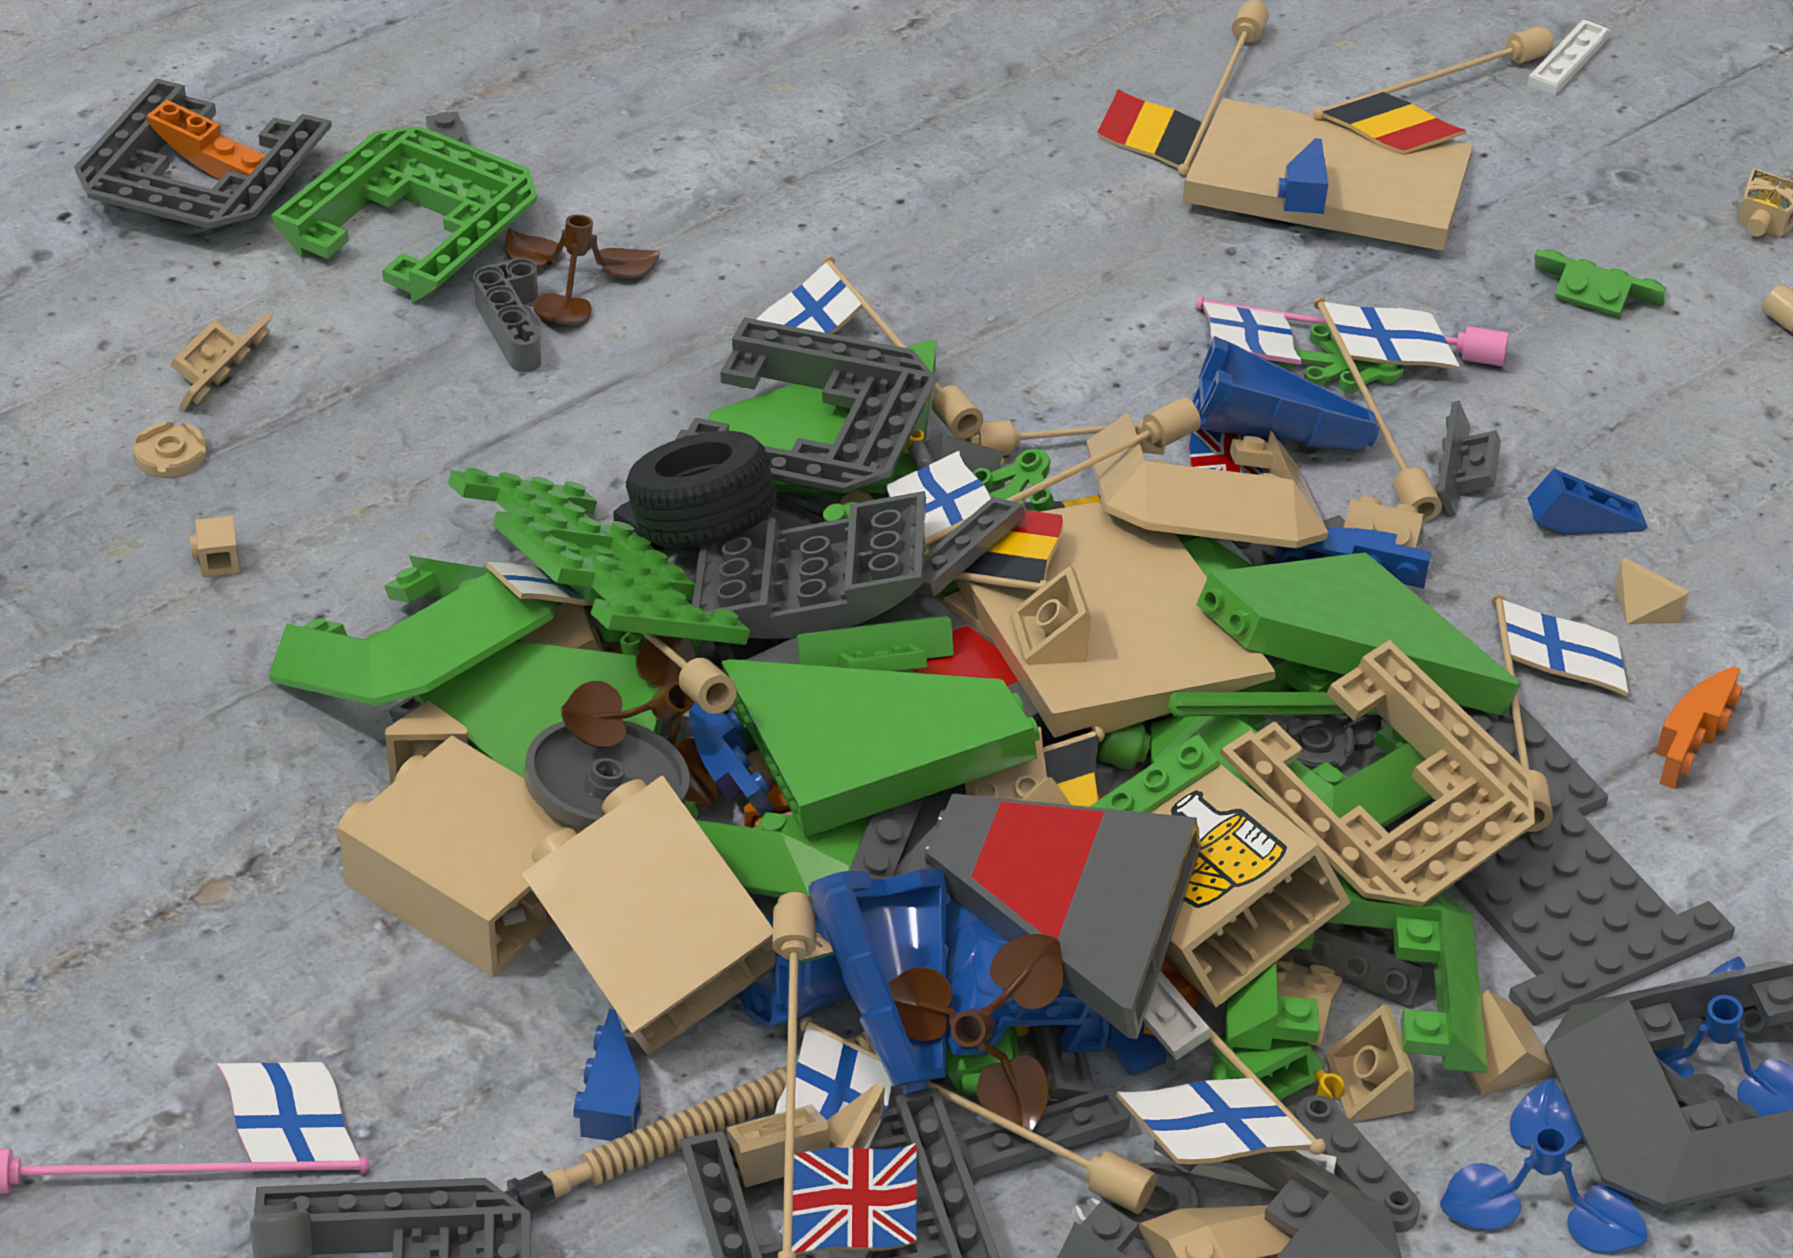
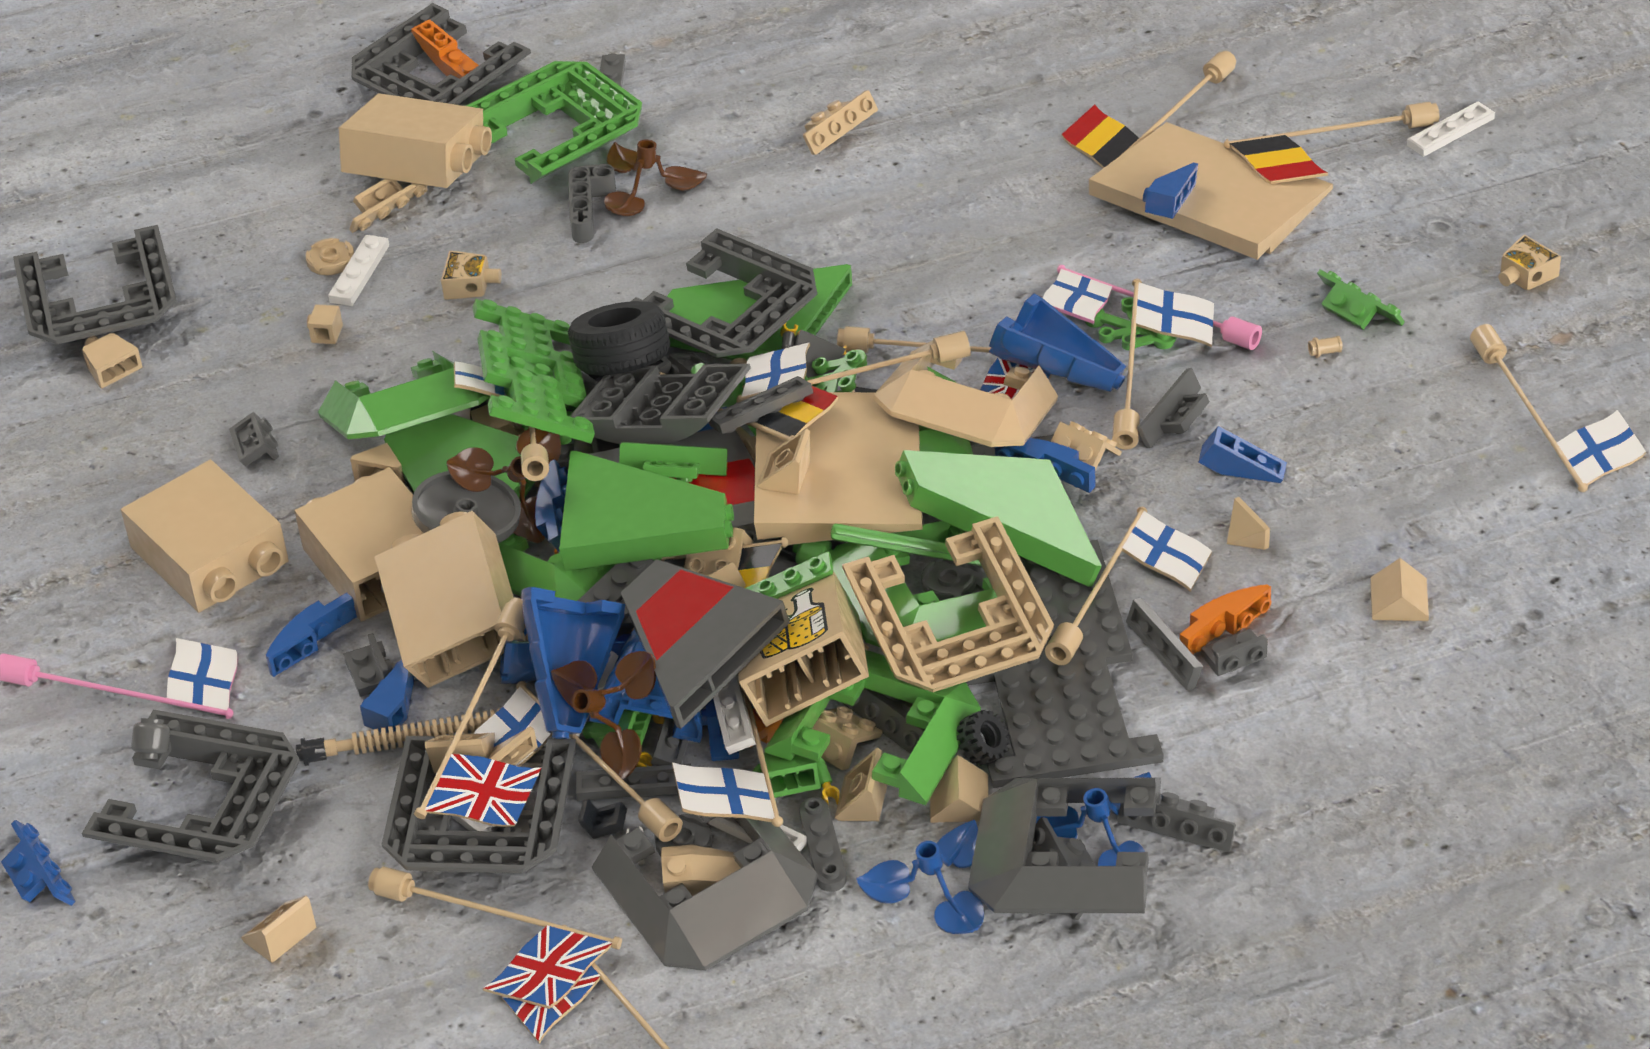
camera: 25 degrees right, 0 degrees up
flag [756,256,983,439] -> none
none -> tan brick [120,459,289,613]
none -> dark grey bracket [229,412,279,467]
none -> blue slope [266,592,357,677]
none -> white plate [328,235,389,306]
none -> tan brick [339,93,492,188]
none -> dark grey bracket [343,633,393,697]
none -> tan torso [441,251,502,300]
none -> black bracket [578,799,627,839]
none -> tan bracket [803,90,878,155]
none -> black tyre [956,710,1010,766]
none -> dark grey plate [1126,598,1203,690]
none -> dark grey bracket [1201,628,1268,676]
none -> tan pin [1308,336,1343,358]

